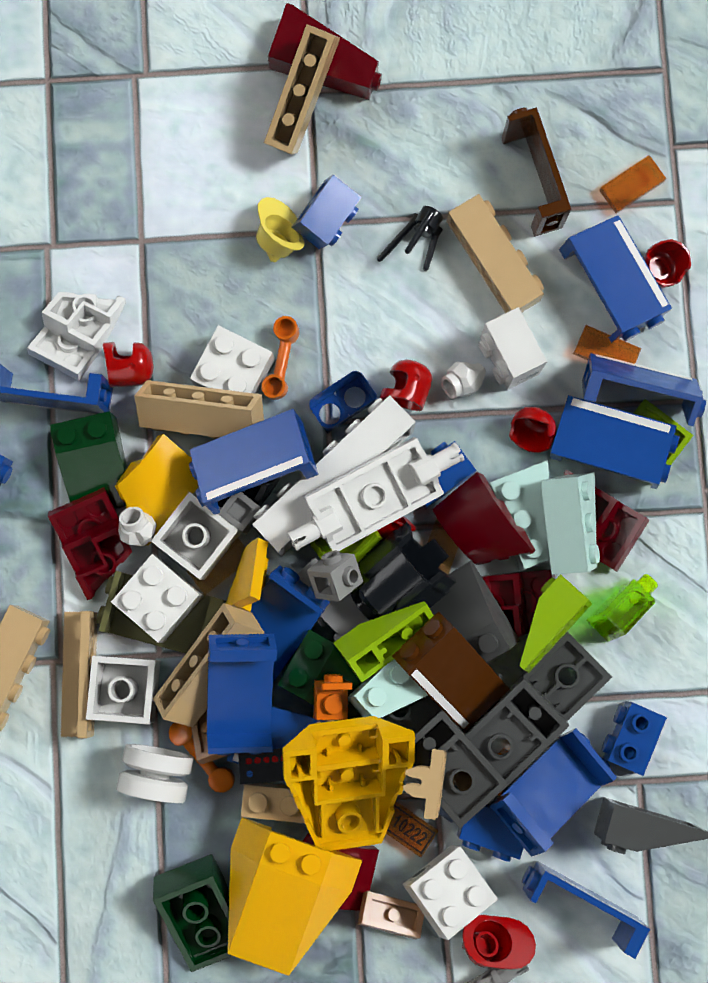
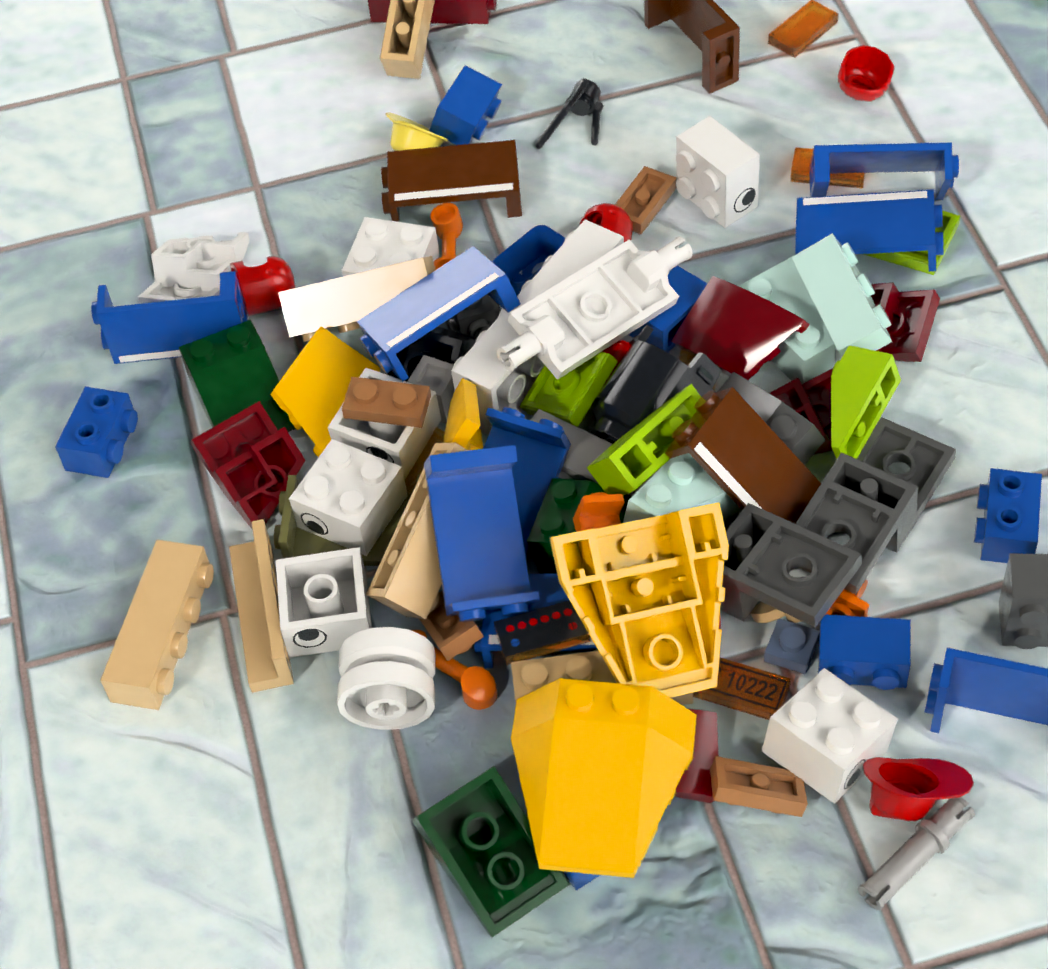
camera: 10 degrees left, 30 degrees down
white rock [118,507,156,546] -> none
light grey brick [307,550,363,601] -> none
tan piece [403,749,447,820] -> none
white rock [441,362,486,399] -> none
tan brick [447,194,544,313] -> none
blue panel [490,728,617,857] -> none
red hair [509,407,556,453] -> none
blue panel [559,215,672,343] -> none
clear neon green torso [586,574,658,642] -> none
none -> medium nougat plate [342,377,431,428]
none -> reddish brown panel [381,140,522,222]
none -> medium nougat plate [615,166,677,235]

